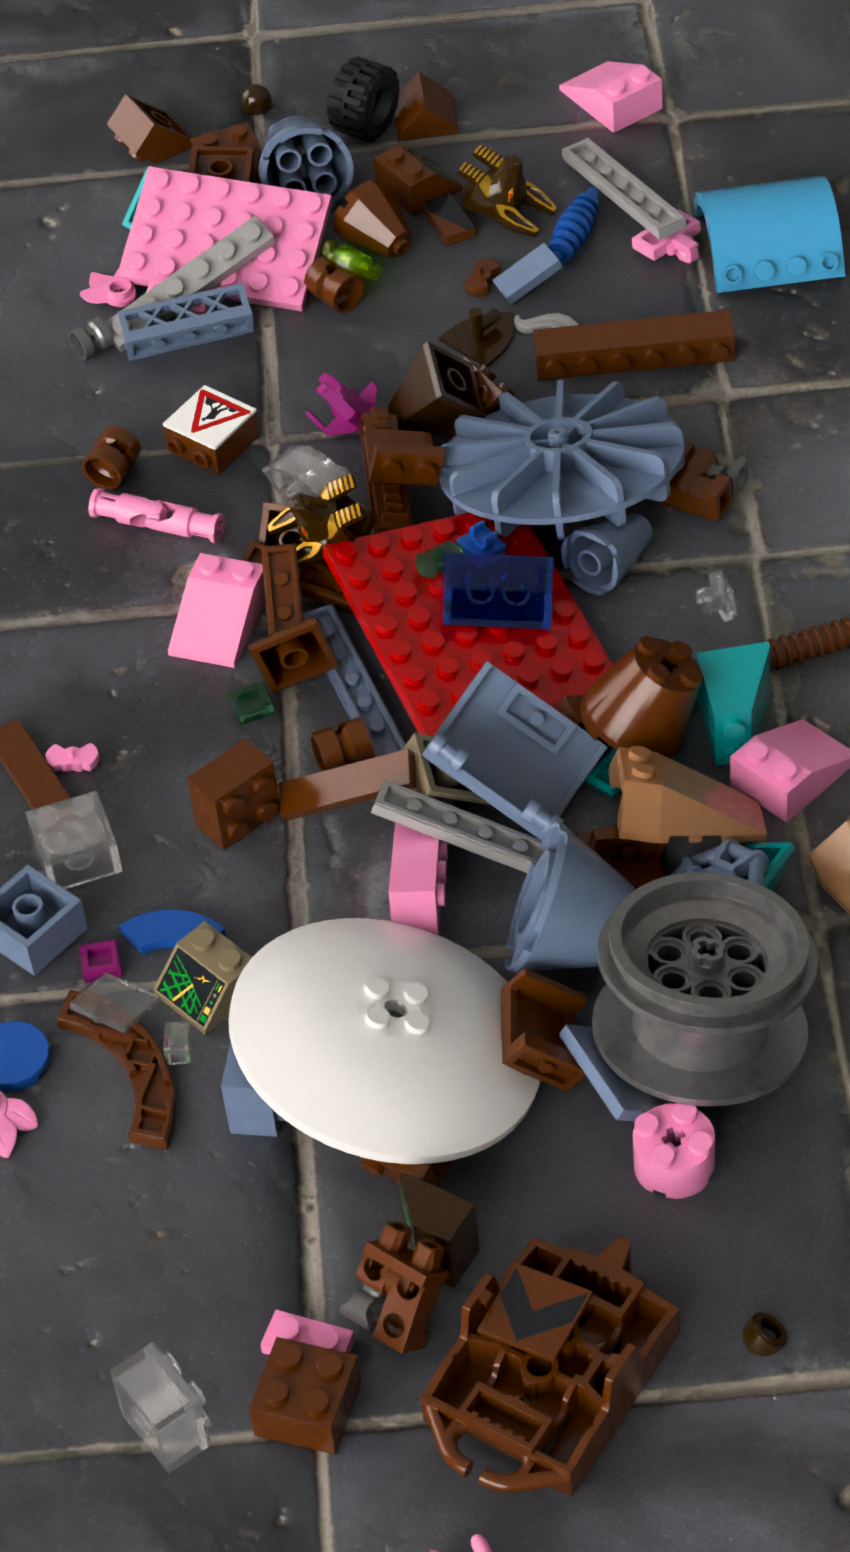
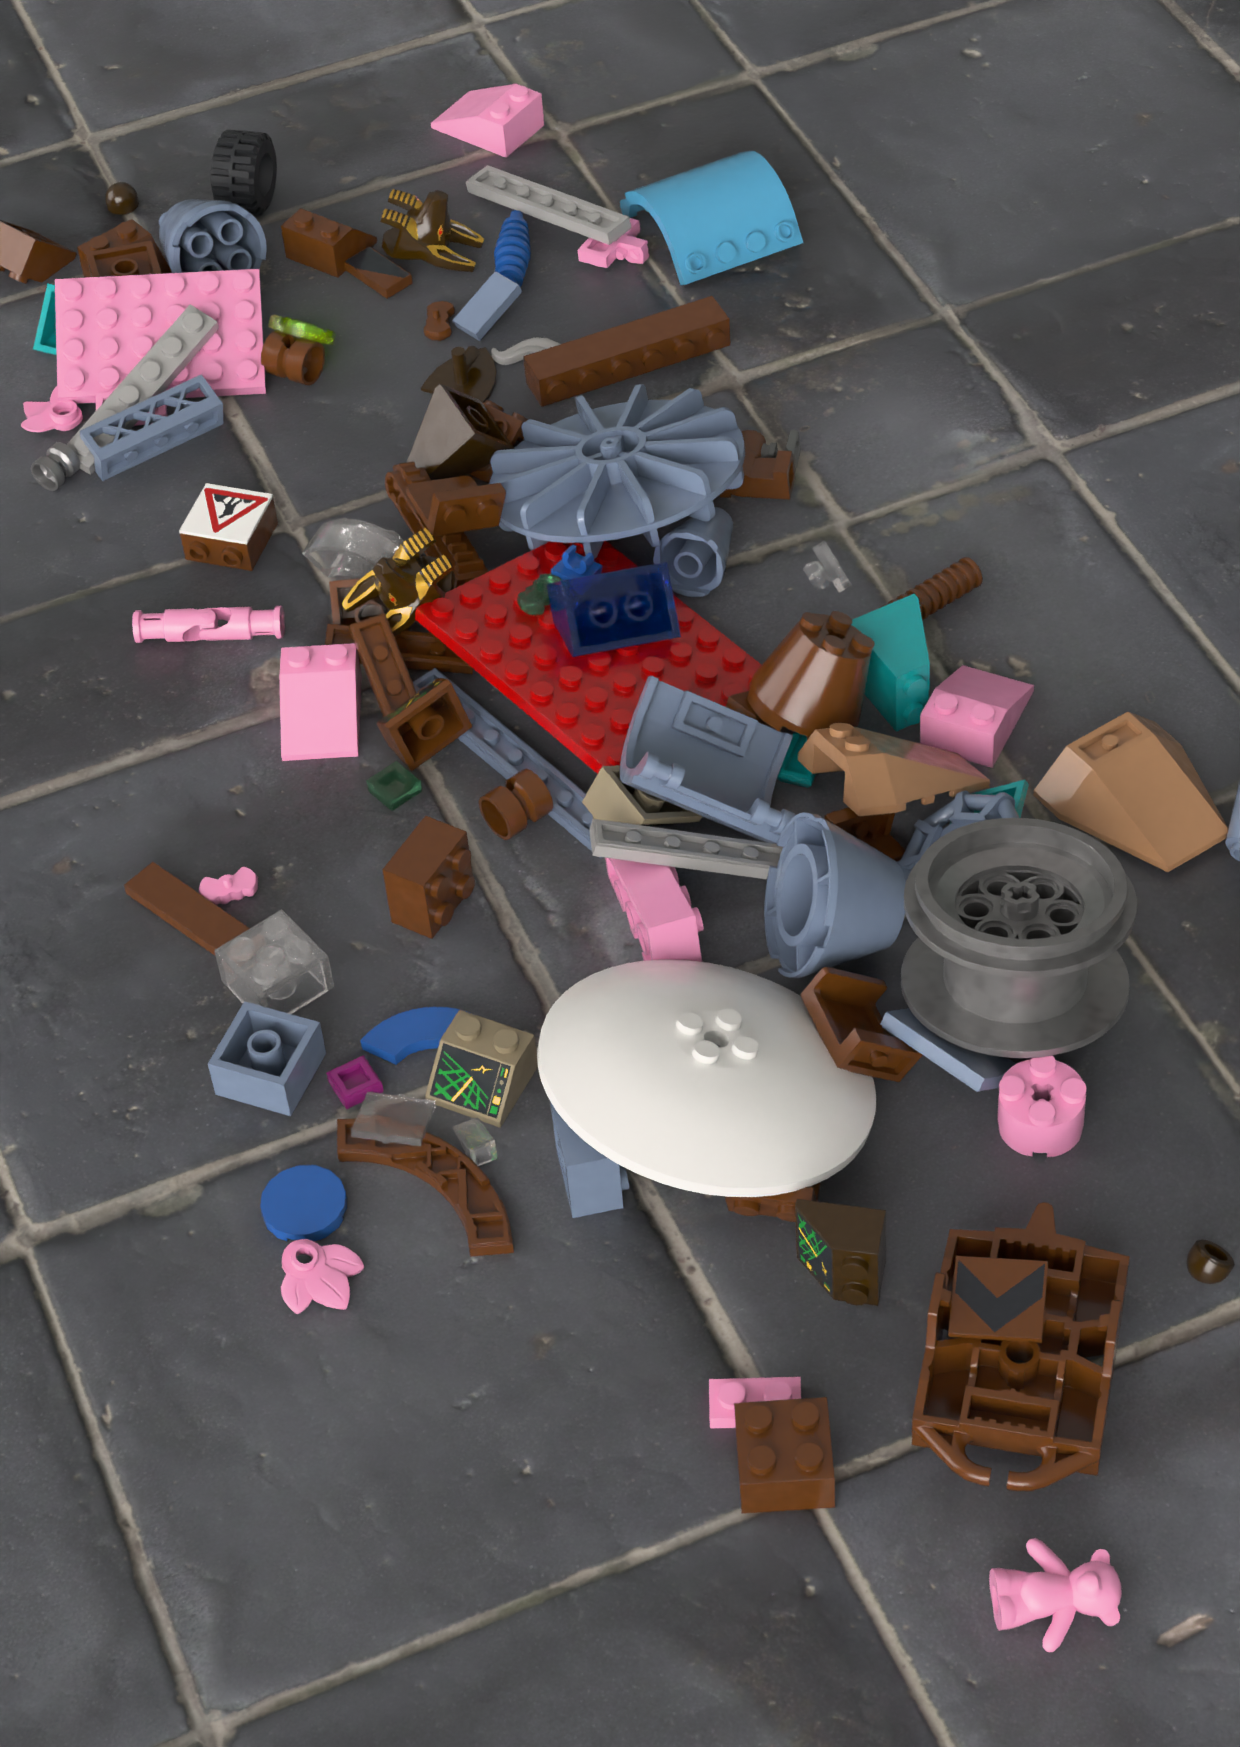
camera: 20 degrees left, 0 degrees up
reddish brown wheel [82,426,141,489] -> none
clear brick [110,1342,211,1473] -> none
reddish brown tile [279,749,416,821] -> none
magenta piece [305,371,378,436] -> none
reddish brown cone [333,179,412,258] -> none
reddish brown hips [339,1221,449,1354] -> none
reddish brown slope [394,72,459,142] -> none

